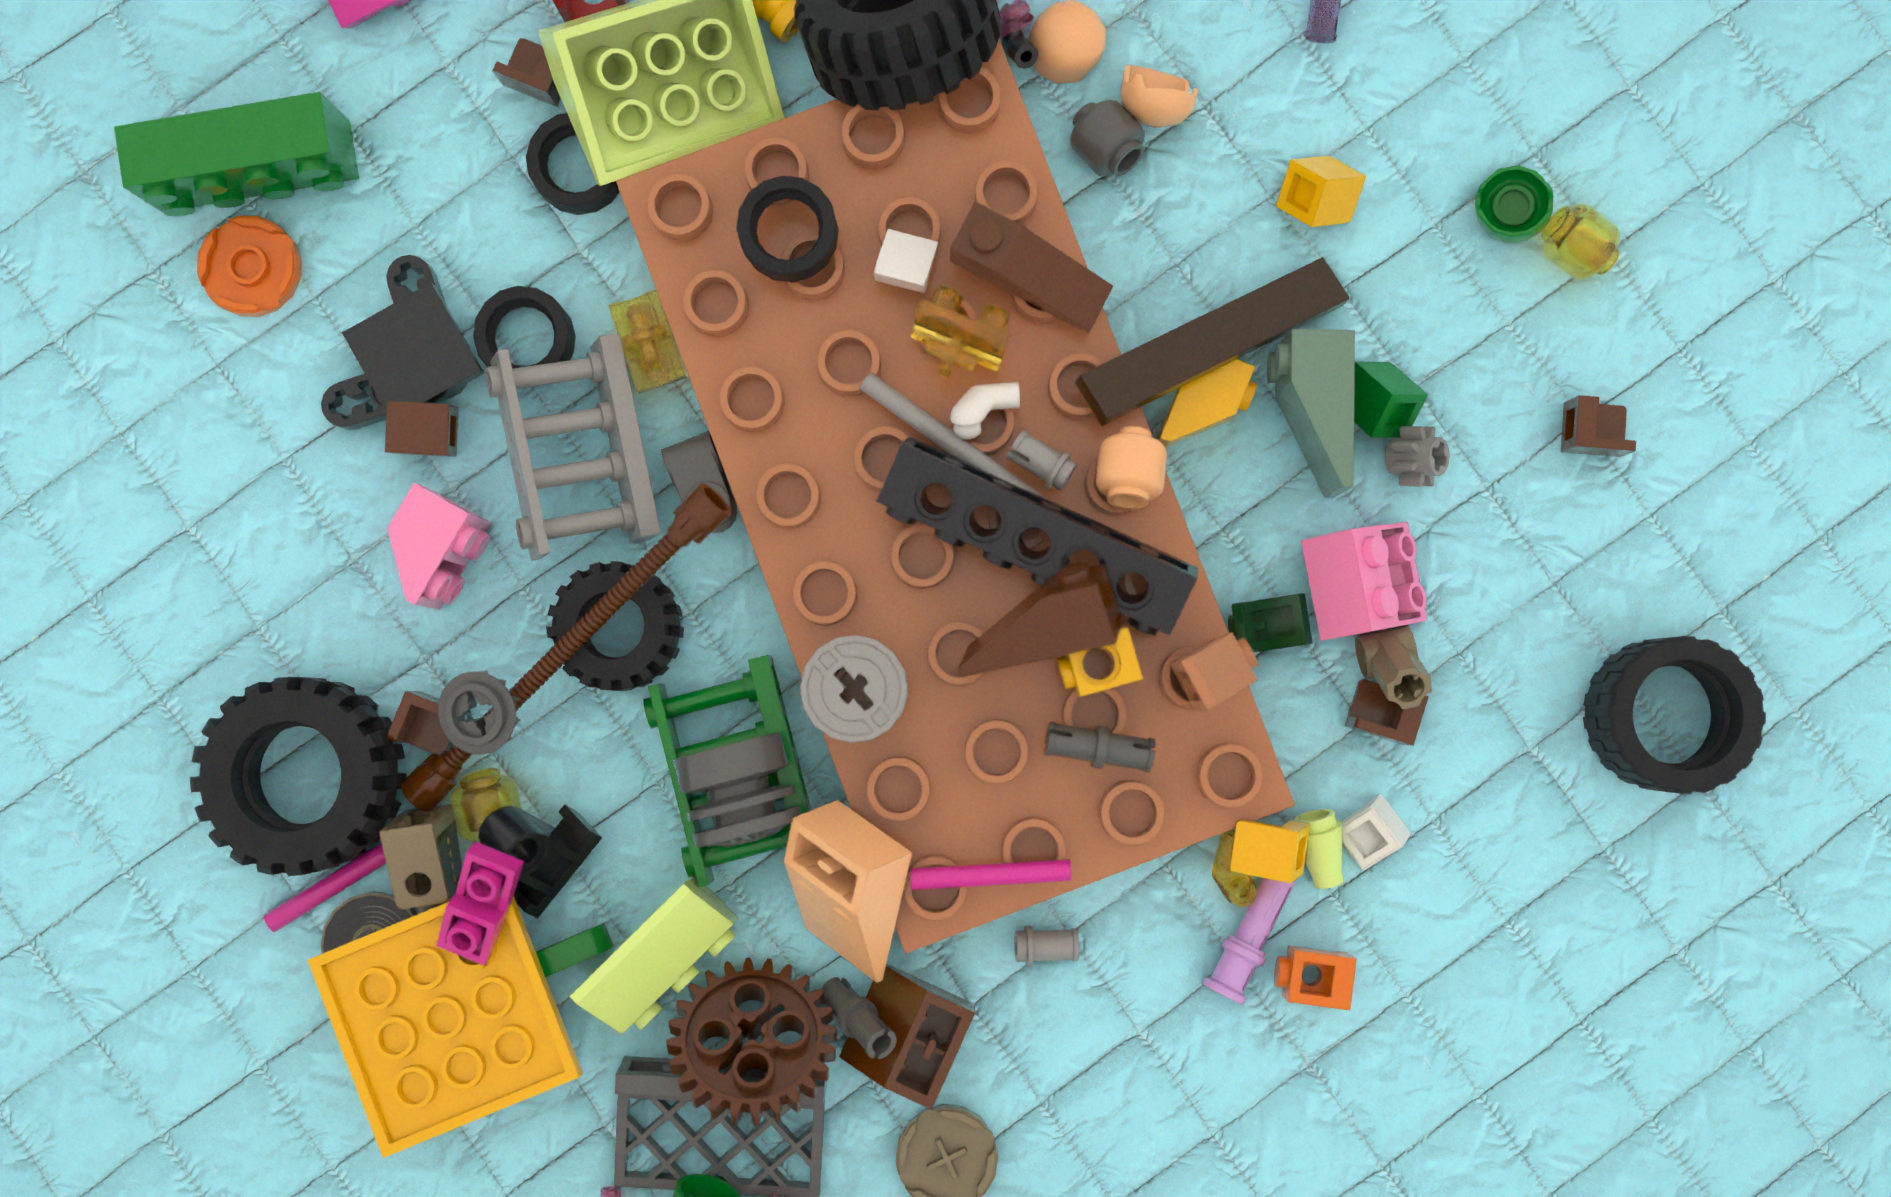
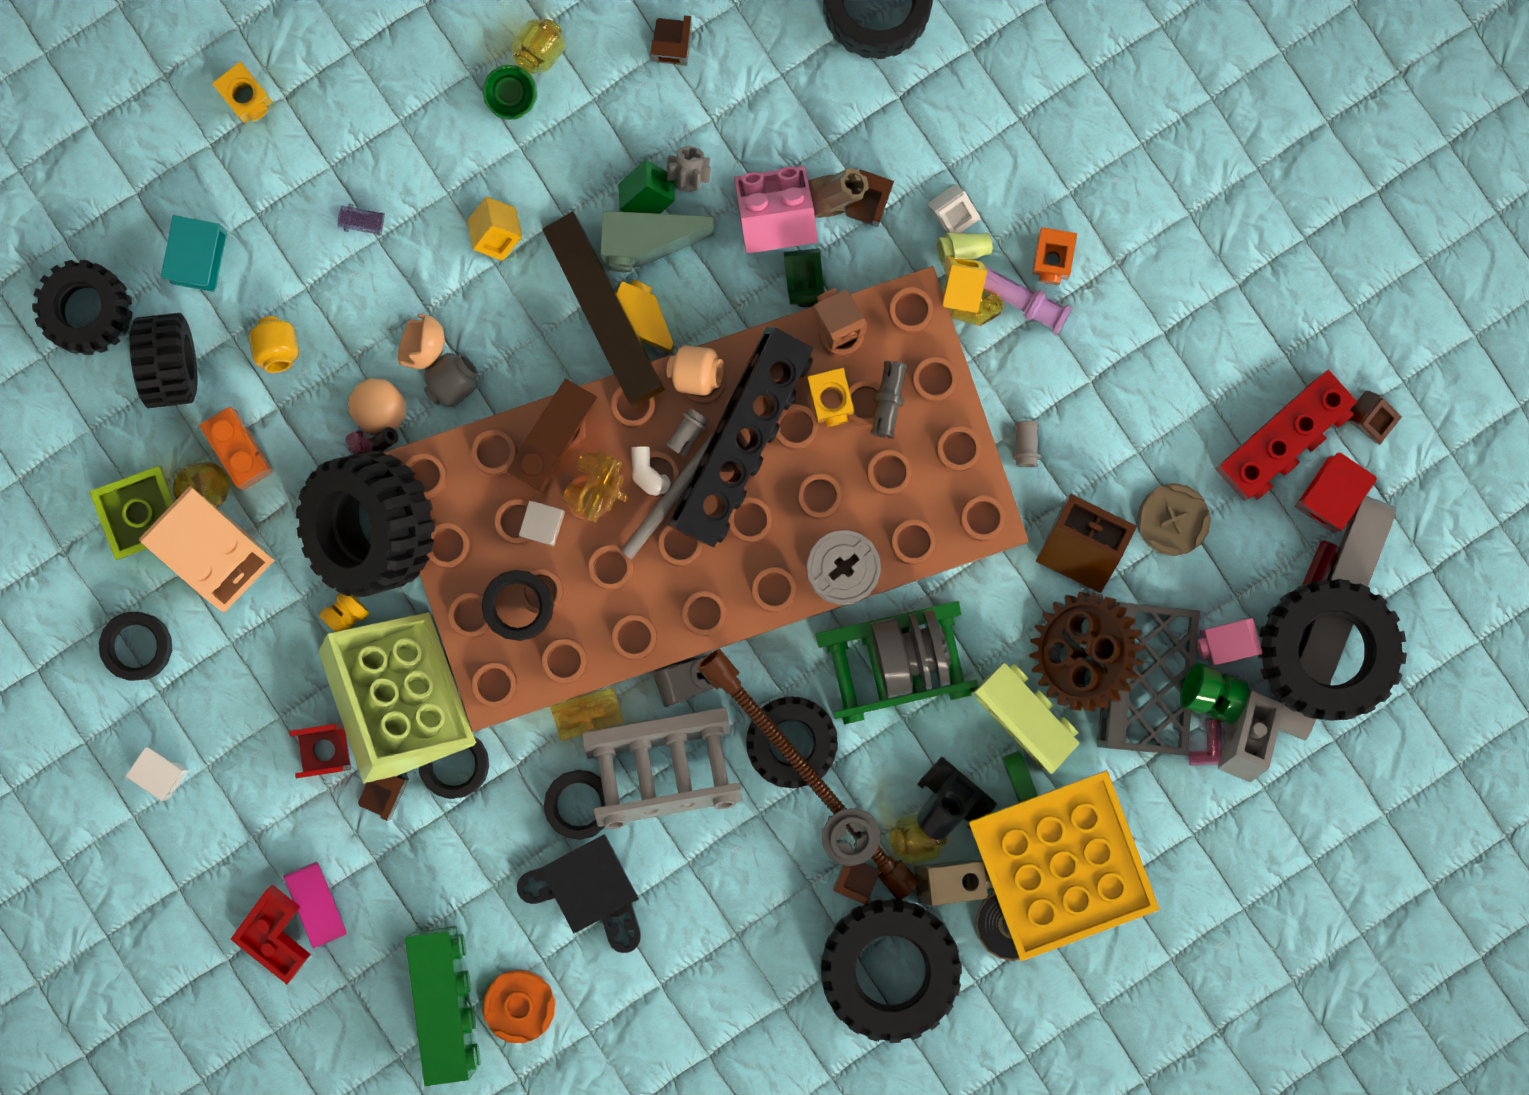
camera: 90 degrees left, 0 degrees up
dark pink bar [264,843,386,932] -> none
reddish brown panel [385,401,459,457] -> none
bright pink slope [387,483,491,610] -> none
dark pink slope [436,841,524,966] -> none
light nougat slope [784,800,912,983] -> none
dark grey pin [821,977,897,1059] -> none
dark pink bar [911,859,1071,890] -> none
reddish brown slope [958,563,1122,677] -> none

